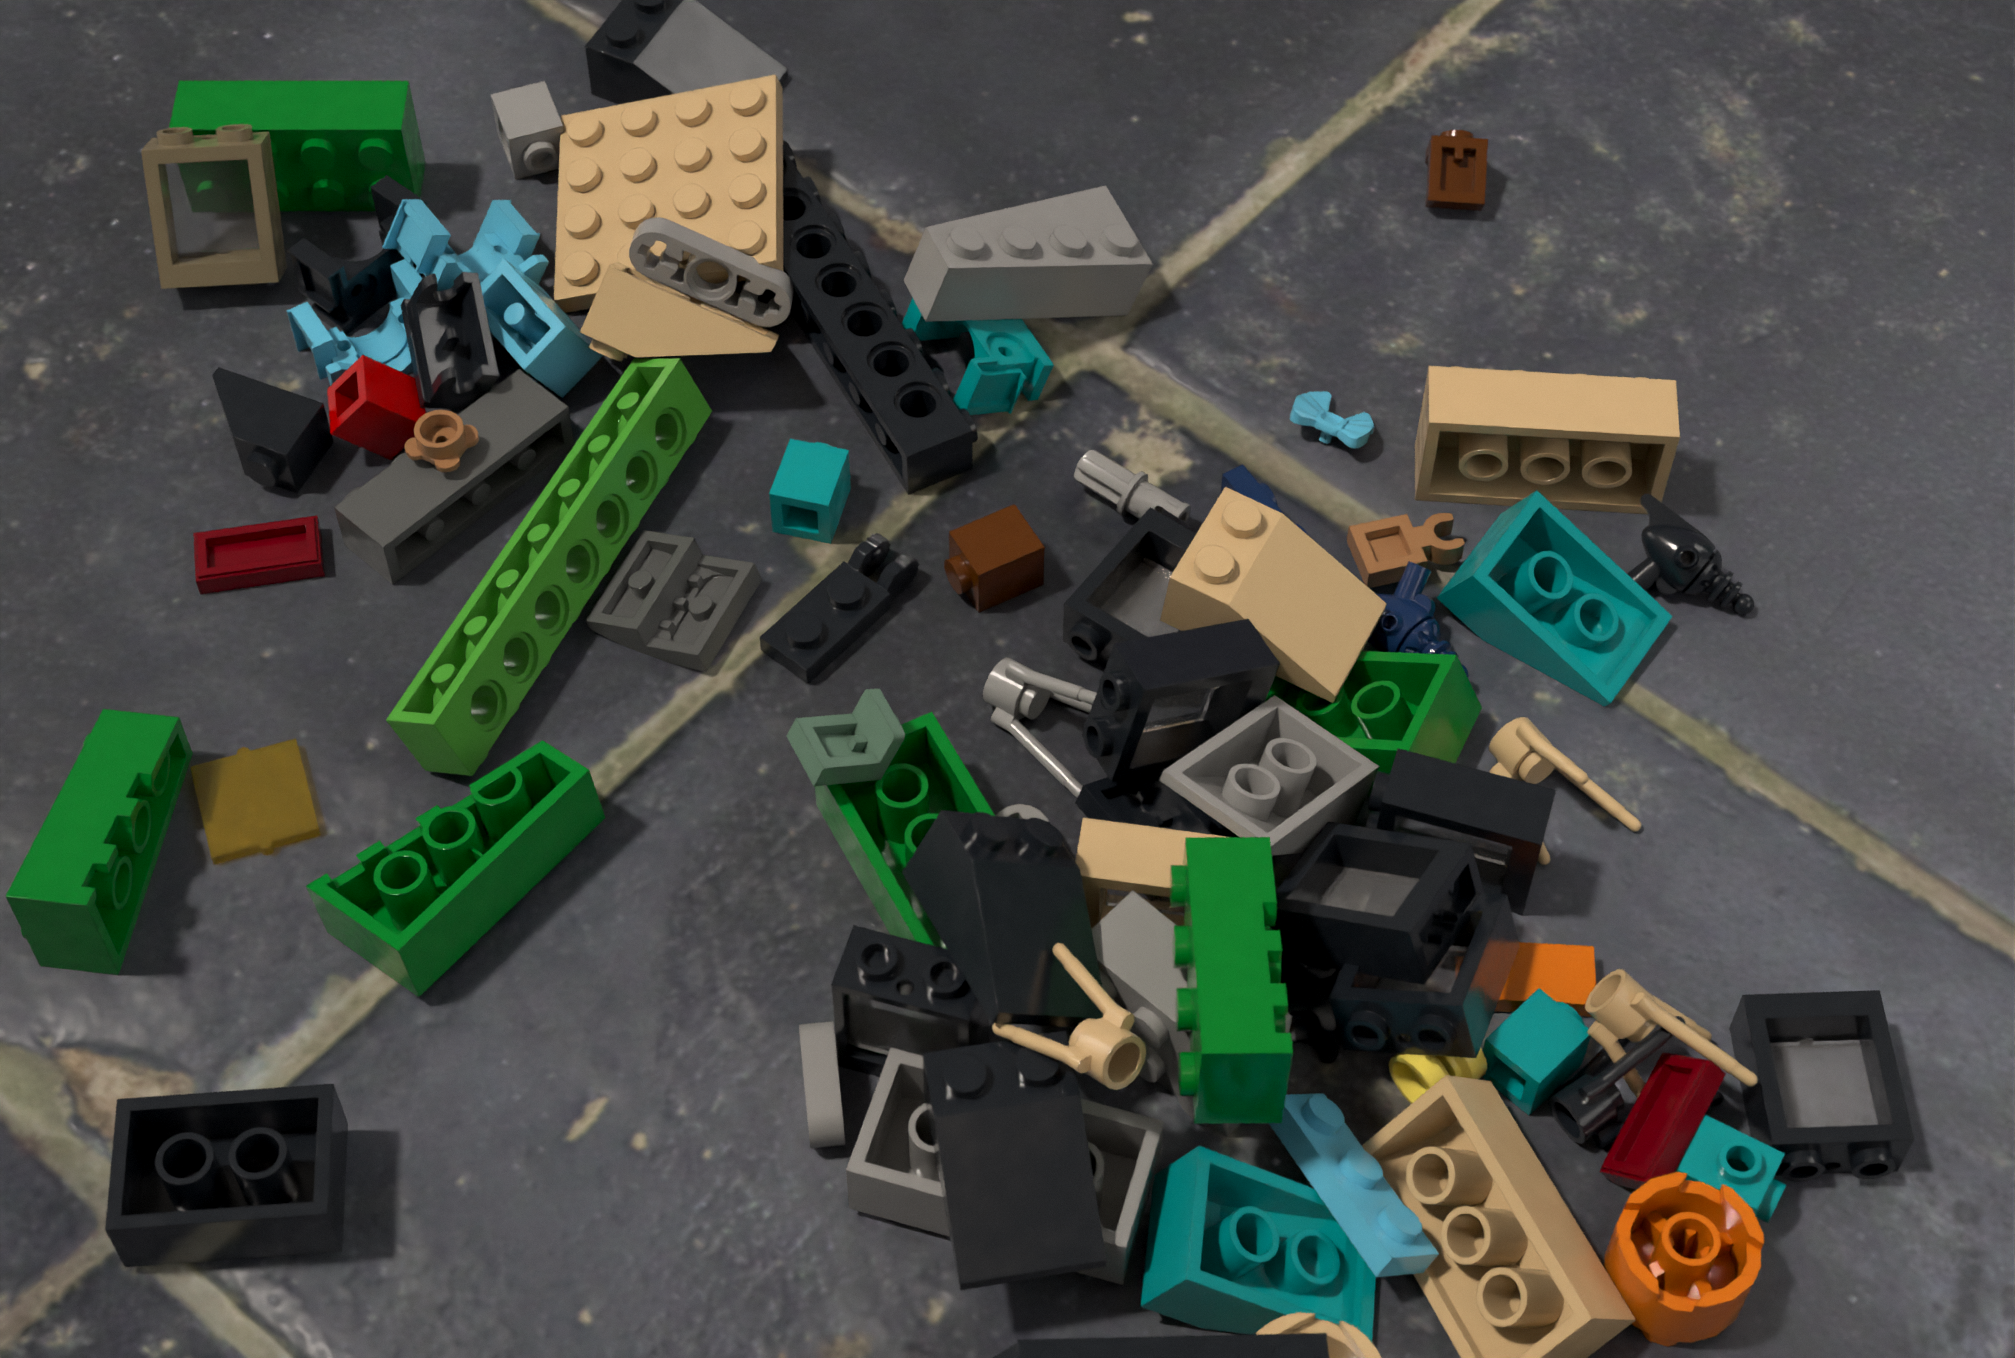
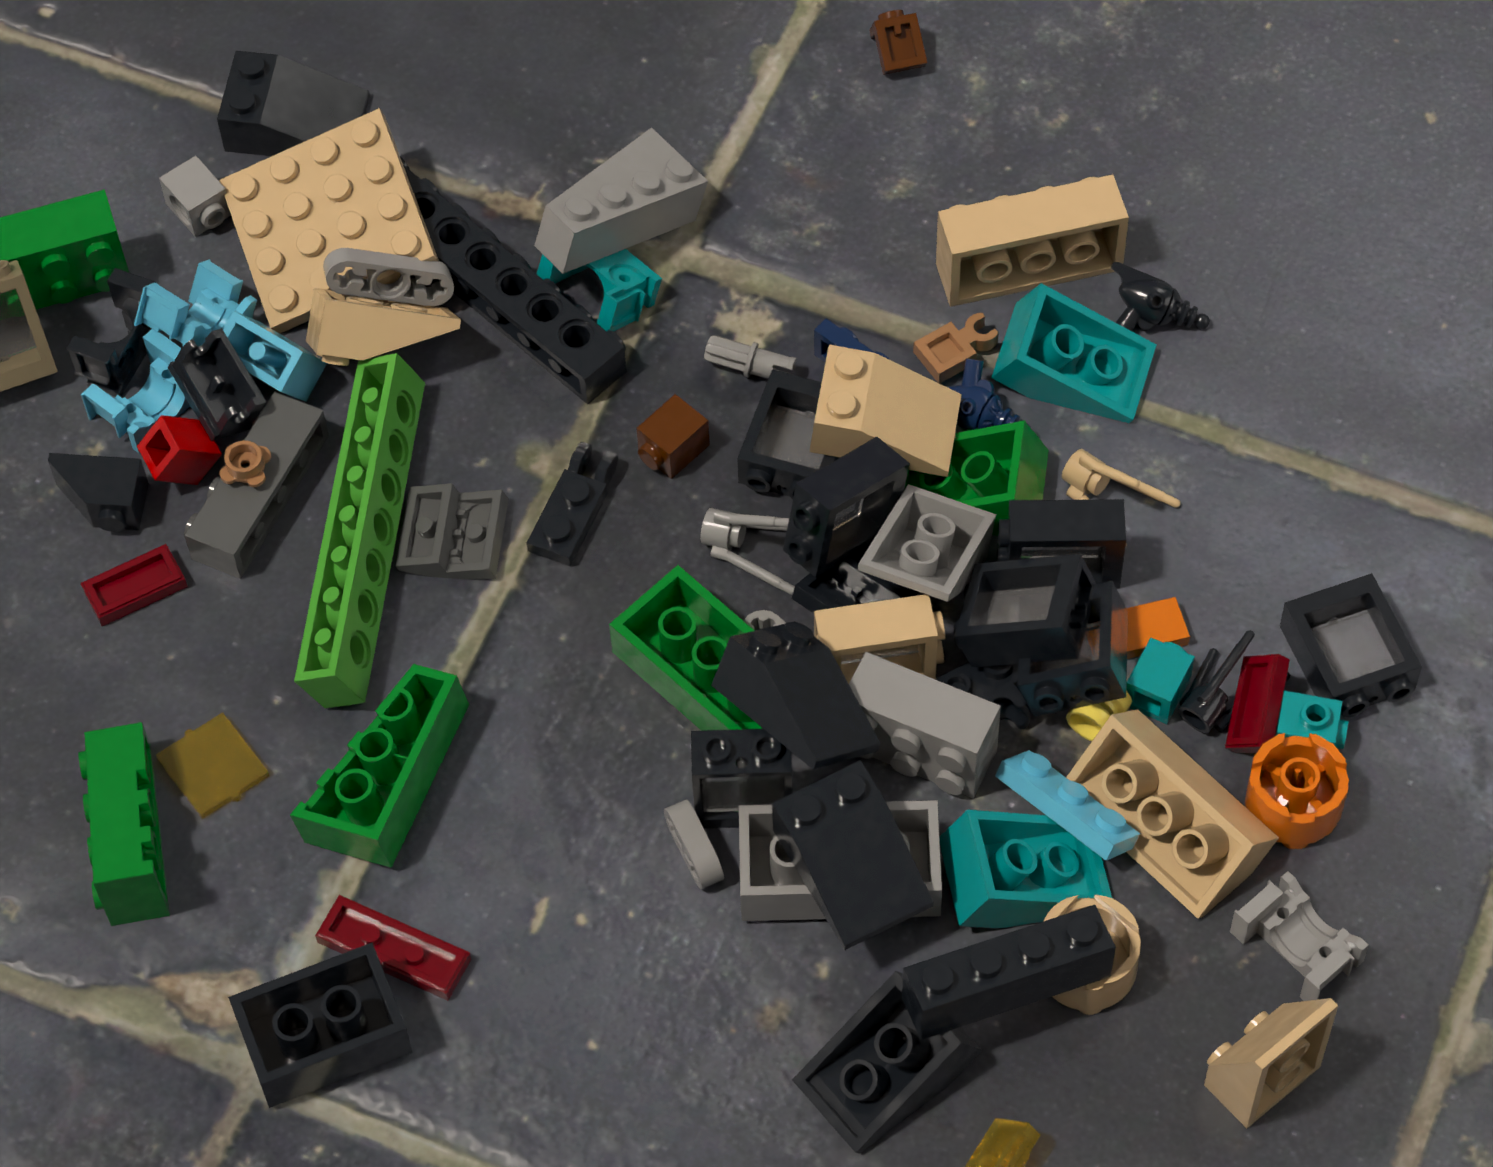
camera: 15 degrees left, 5 degrees up
teal brick [769,438,851,544] -> none
sand green bracket [786,688,905,786] -> none
tan plant [992,943,1146,1090] -> none
green wedge [1170,837,1293,1124] -> none
medium azure piece [1290,391,1375,449] -> none
tan plant [1585,969,1758,1099] -> none
none -> dark red tile [315,895,472,1001]

